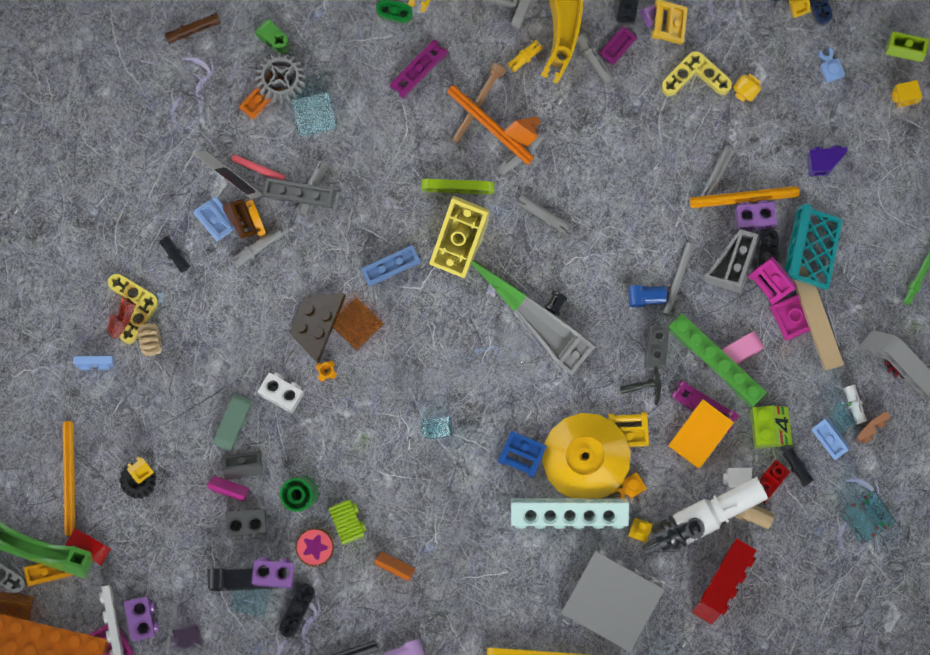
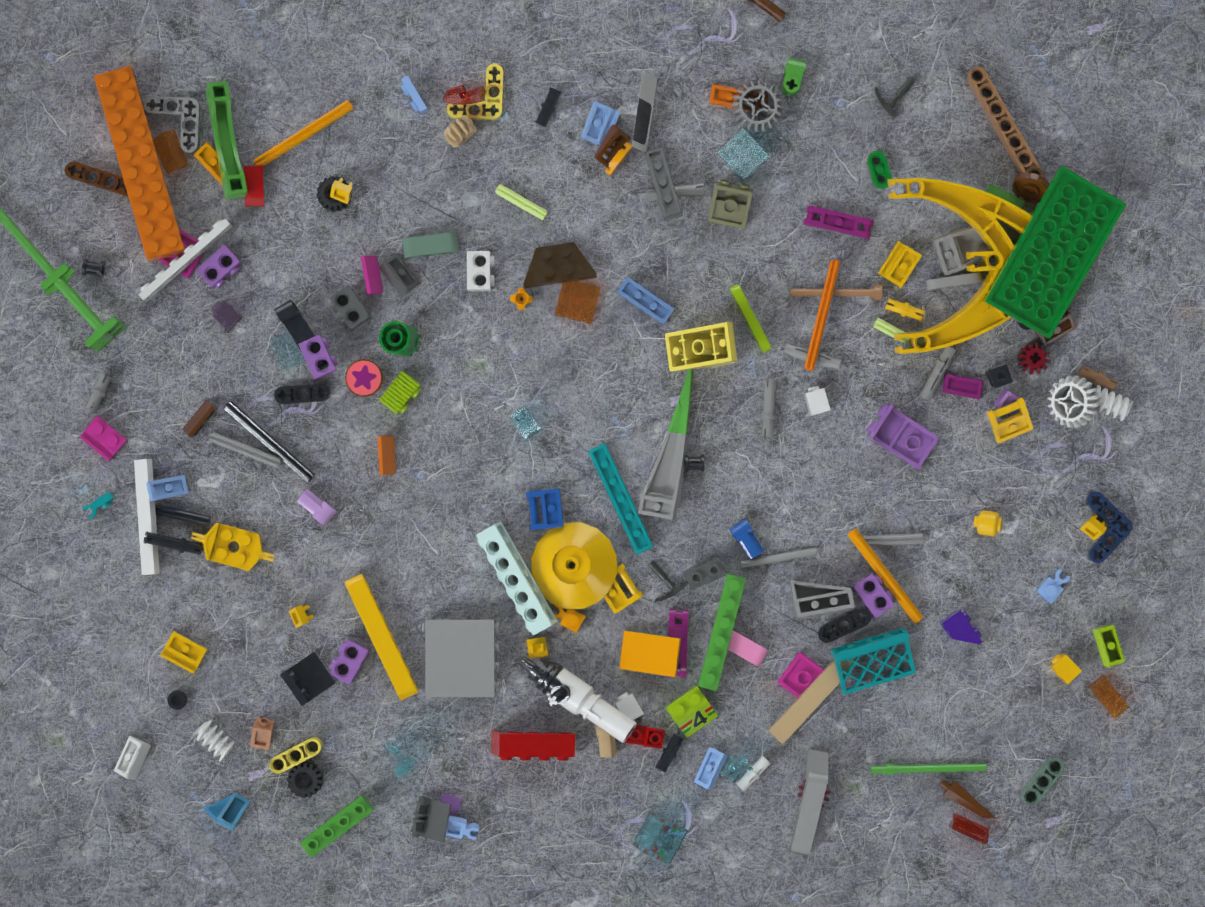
camera: 60 degrees right, 10 degrees up
light grey pin [230,226,283,269] -> none
coral bar [231,154,286,180] -> none
orange slope [504,116,541,147] -> none
light yellow beam [661,51,732,96] -> none
dark pink plate [747,257,797,305] -> none
nougat slope [855,411,891,444] -> none
none -> yellowish green axle [495,184,548,220]
none -> teal tile [588,443,654,555]
none -> olive plate [707,179,753,229]
none -> white brick [804,386,830,416]
none -> medium lavender bracket [866,403,939,470]
none -> yellowish green axle [873,318,924,353]
none -> yellow plate [877,241,922,288]

